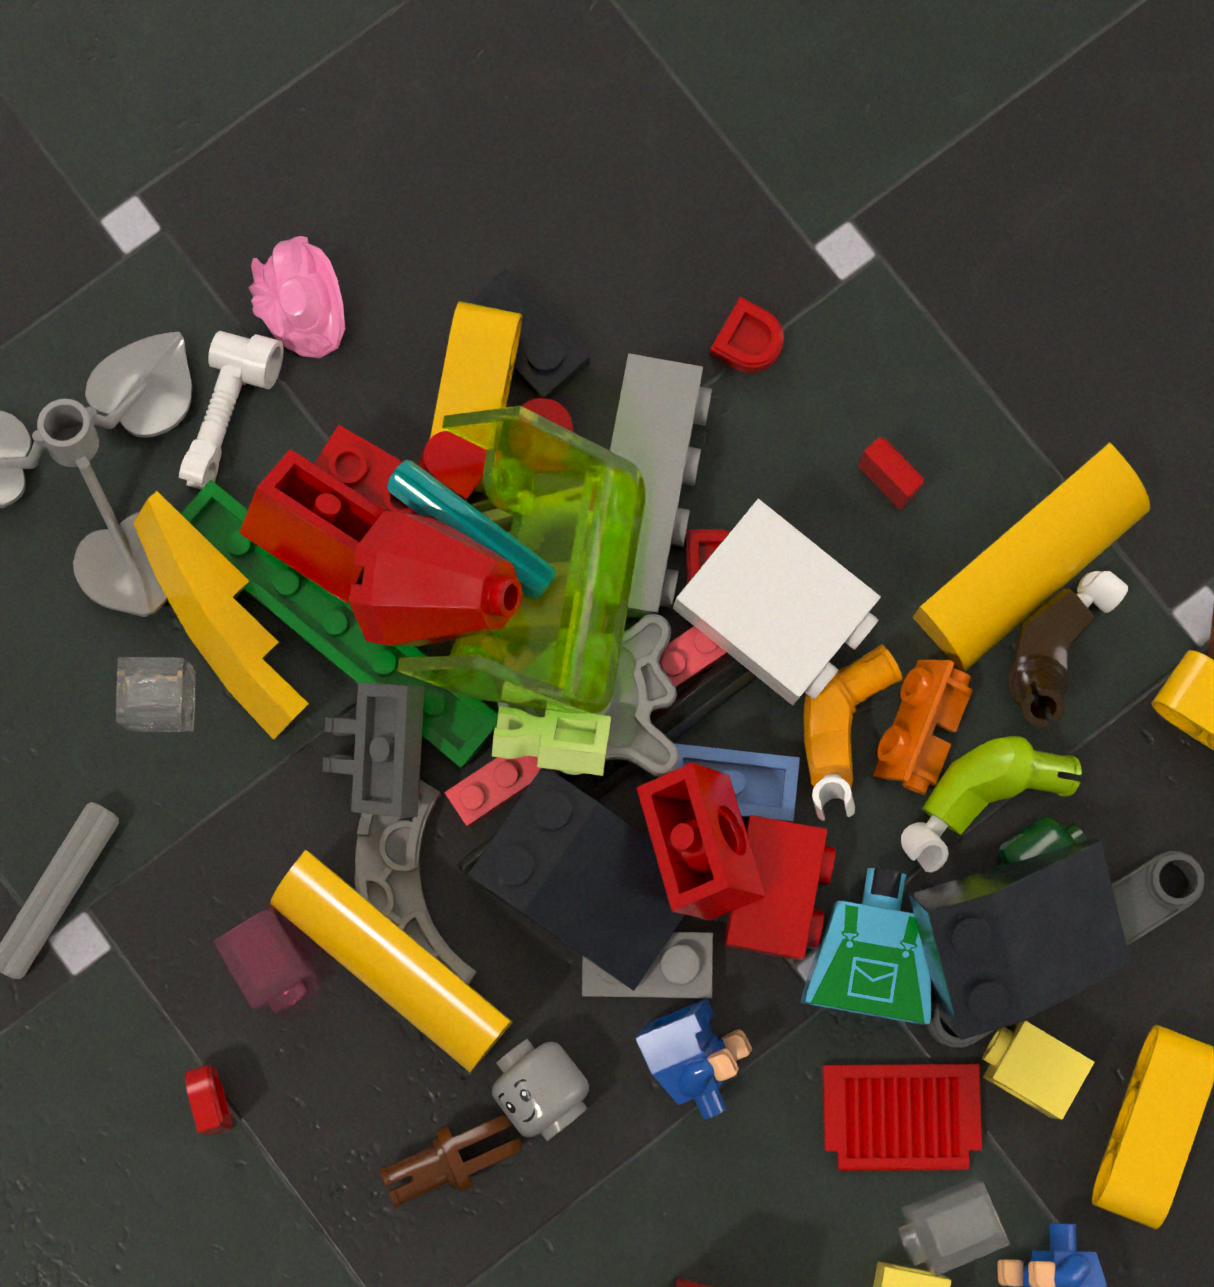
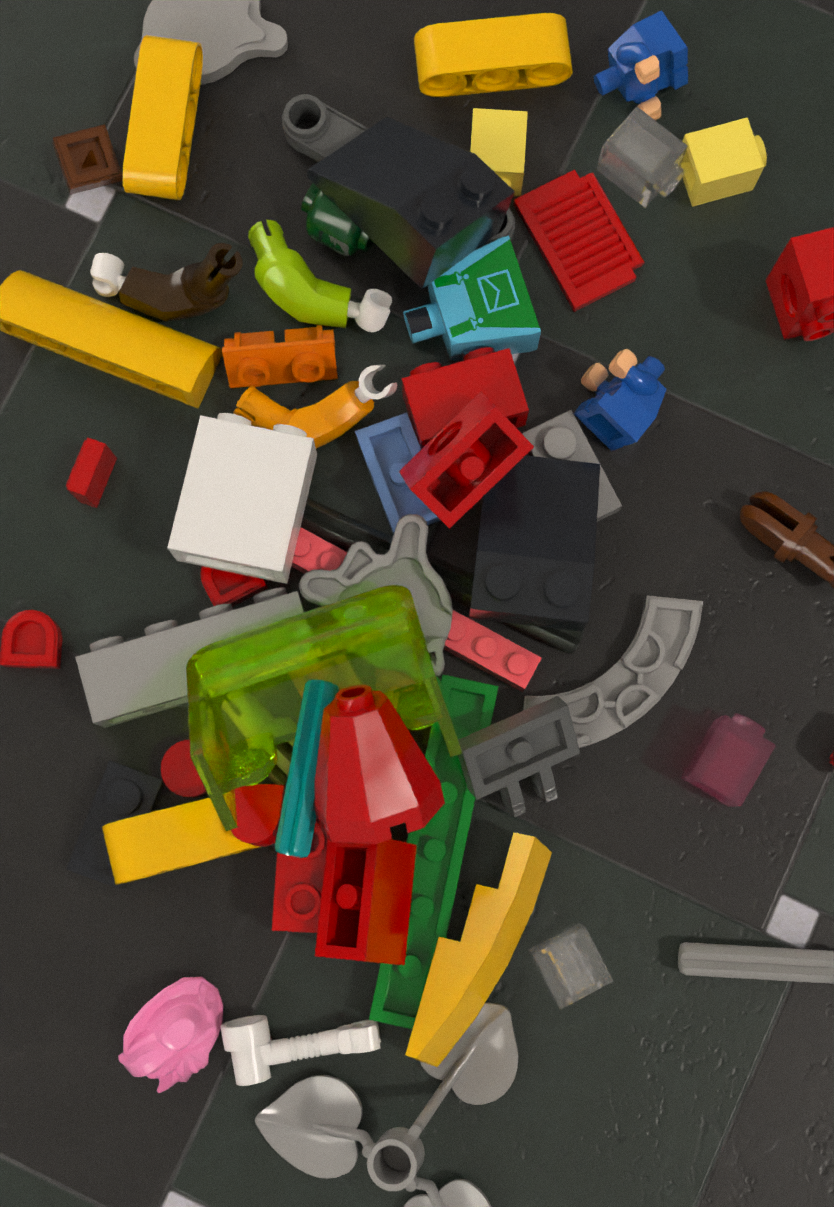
camera: 115 degrees left, 0 degrees up
yellow brick [270,850,513,1073] -> none
yellowish green plate [492,706,611,776] -> none
light grey head [492,1039,590,1141] -> none

